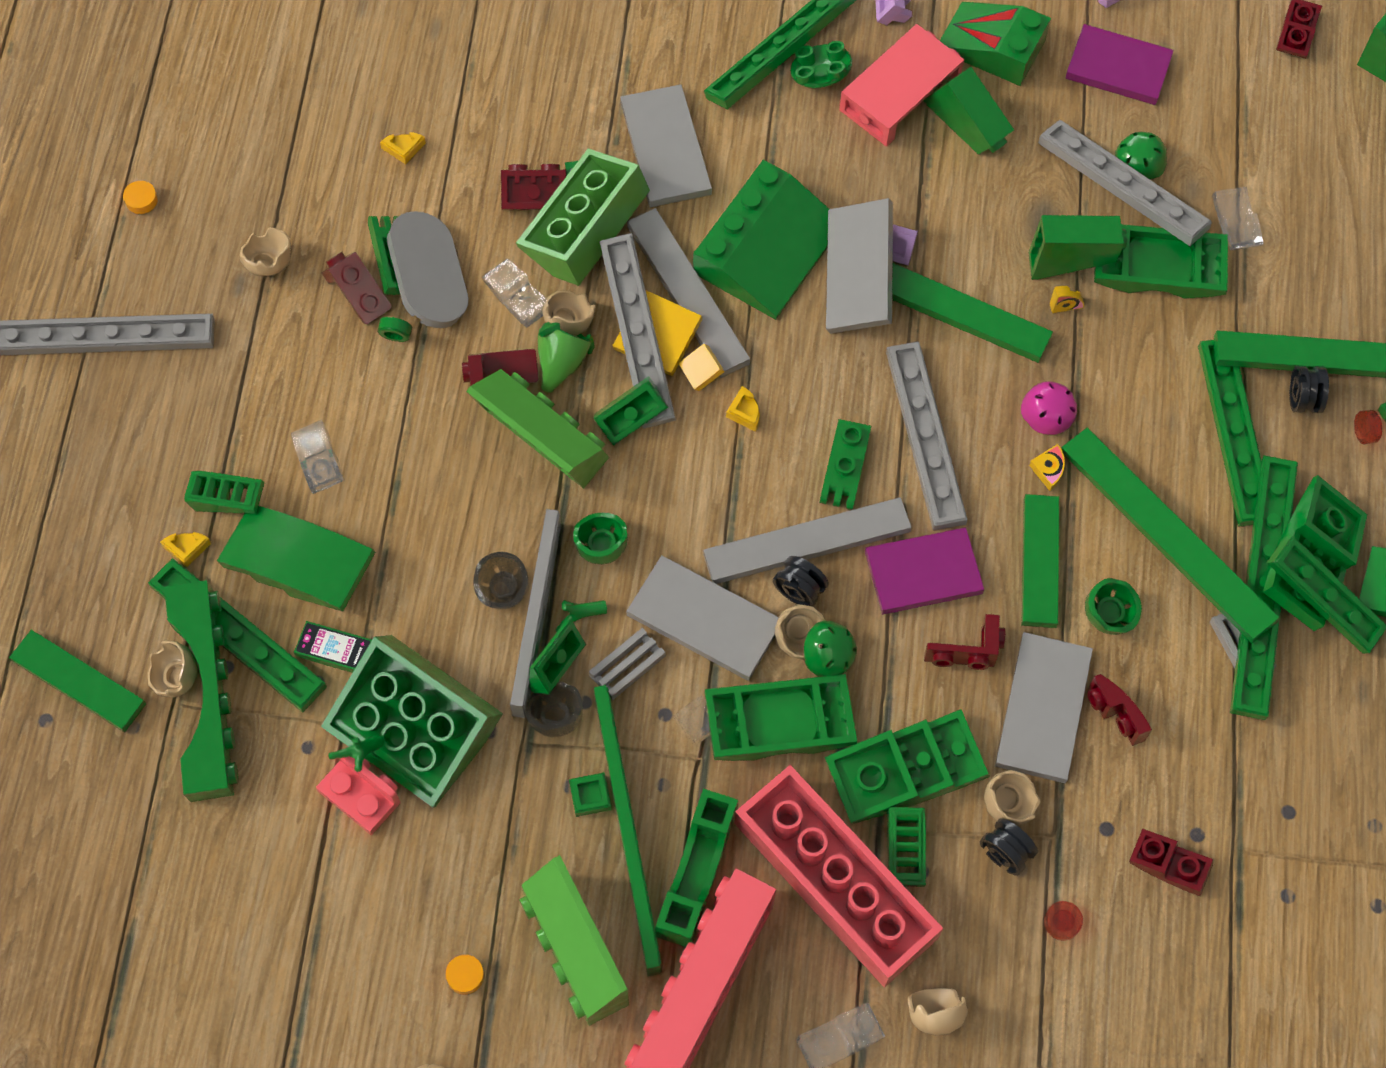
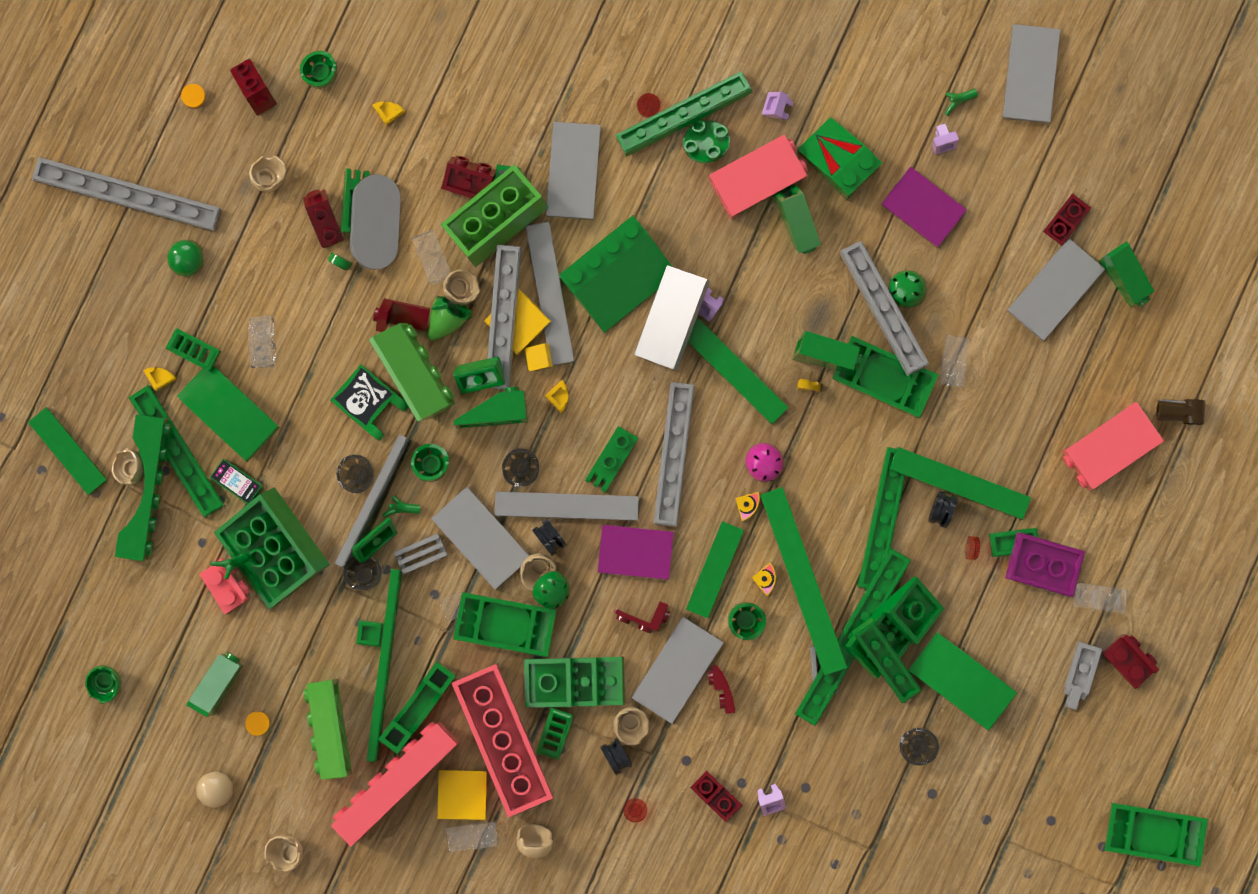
camera: 20 degrees right, 20 degrees up
none -> green hair [85,665,122,704]
none -> green hair [167,239,203,277]
none -> slope [186,652,243,717]
none -> dark red bracket [230,59,277,116]
none -> green helmet [300,51,337,89]
none -> flag [330,364,409,441]
none -> yellow tile [437,770,487,820]
none -> green slope [453,387,528,429]
none -> clear smoke helmet [502,448,539,487]
none -> clear red tile [637,93,660,118]
none -> tile [752,563,776,596]
none -> lavender tile [757,784,786,816]
none -> light grey tile [1006,239,1105,341]

